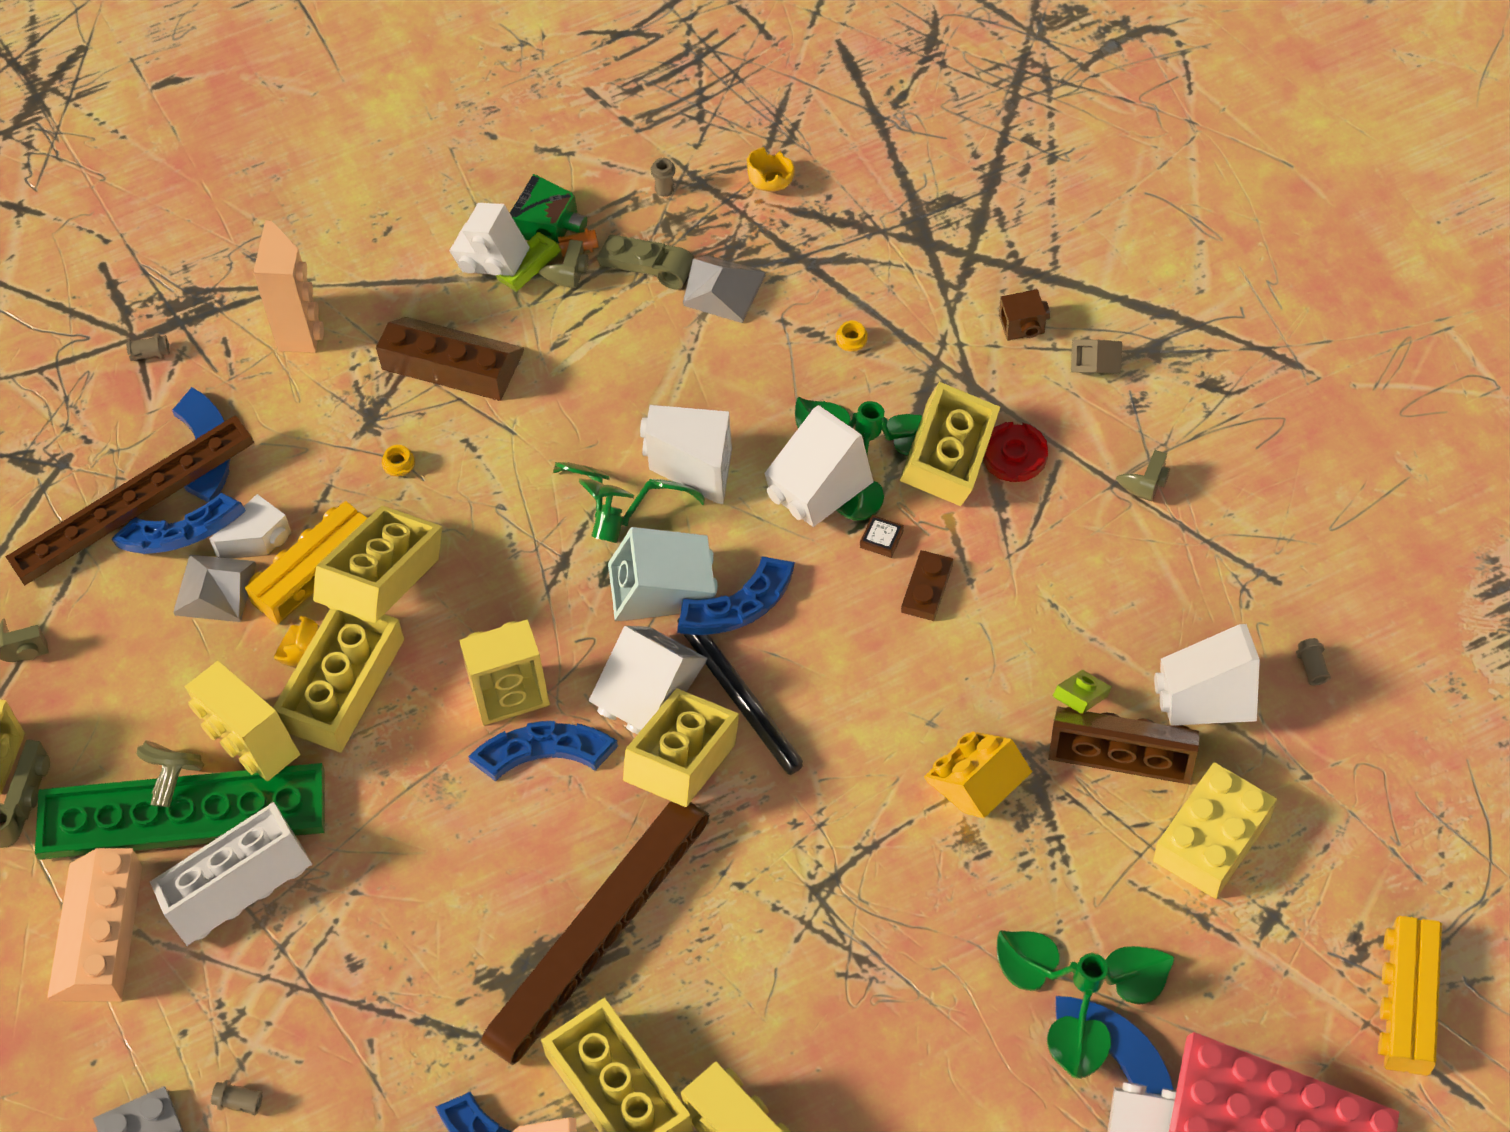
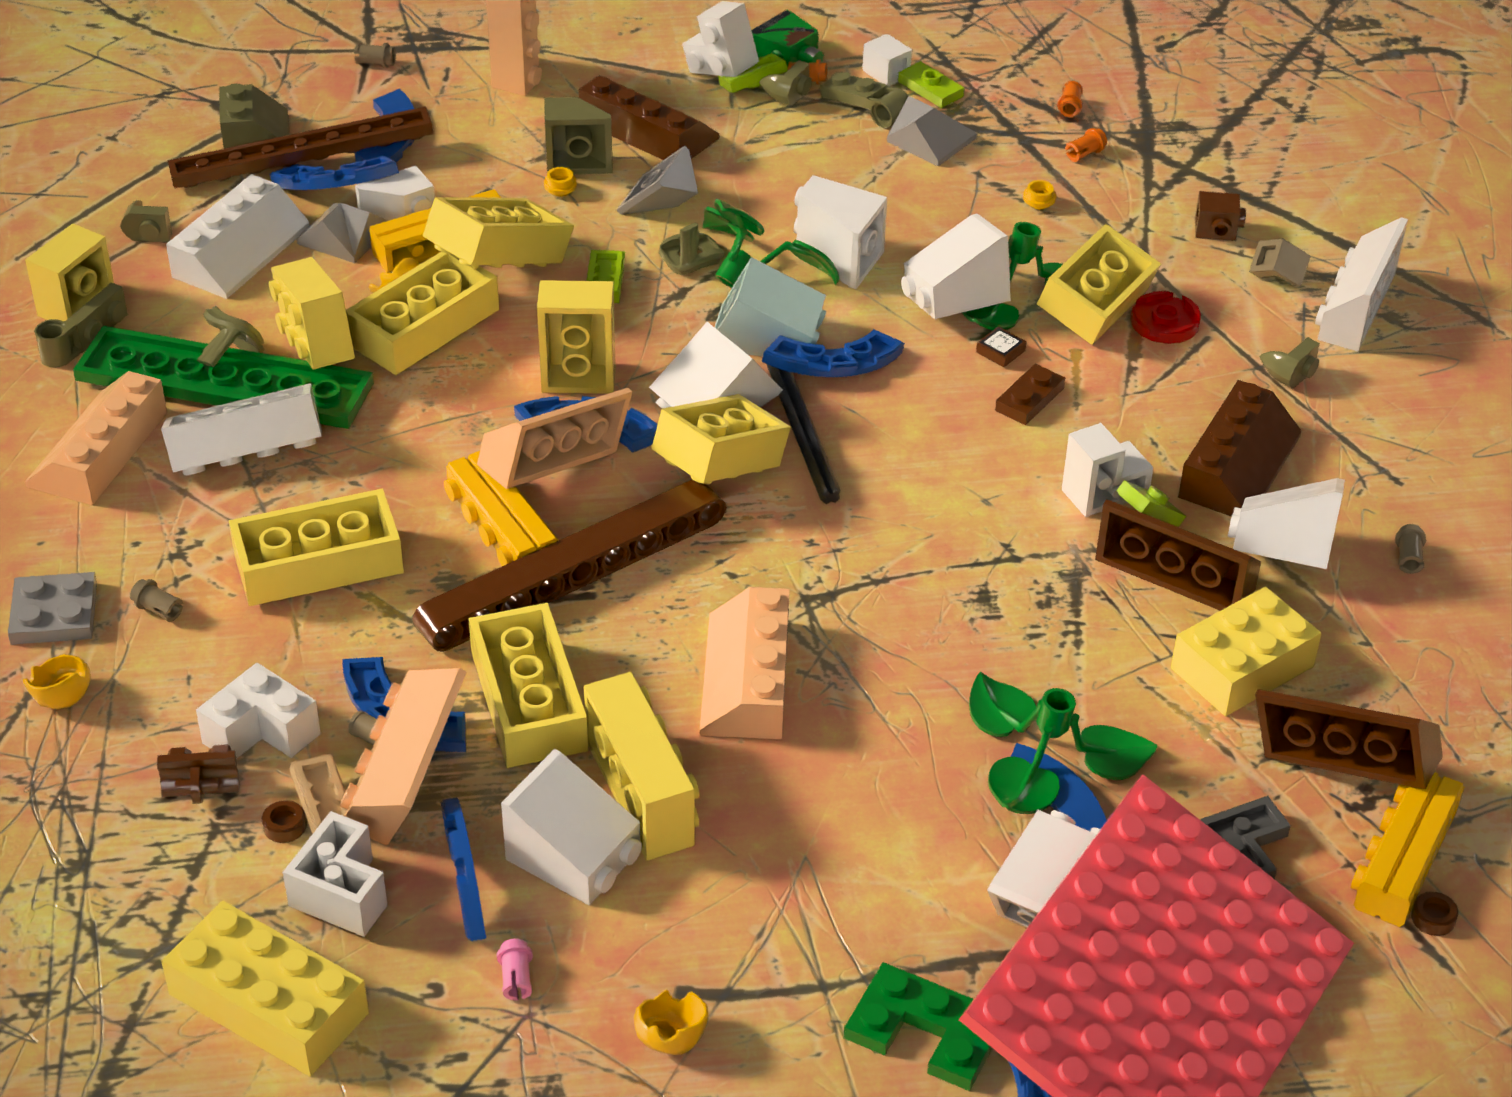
camera: 15 degrees right, 15 degrees down
dark tan pin [651,158,675,197] -> none
yellow hair [747,147,795,192] -> none
yellow slope [924,731,1033,818] -> none
none -> white slope [166,174,310,299]
none -> olive slope [219,84,289,148]
none -> light yellow brick [229,488,404,606]
none -> yellow brick [444,451,559,566]
none -> light nougat slope [477,388,633,489]
none -> olive slope [544,97,613,174]
none -> lime plate [586,250,625,303]
none -> light grey slope [617,146,698,215]
none -> olive piece [659,222,724,275]
none -> light nougat slope [700,587,789,739]
none -> white panel [863,34,912,86]
none -> lime plate [898,61,965,108]
none -> orange pin [1057,81,1083,117]
none -> white brick [1062,423,1153,517]
none -> orange pin [1065,128,1107,162]
none -> reddish brown slope [1178,380,1302,517]
none -> dark grey plate [1200,796,1291,879]
none -> reddish brown slope [1255,689,1443,790]
none -> white slope [1315,217,1408,352]
none -> reddish brown tile [1411,892,1458,936]

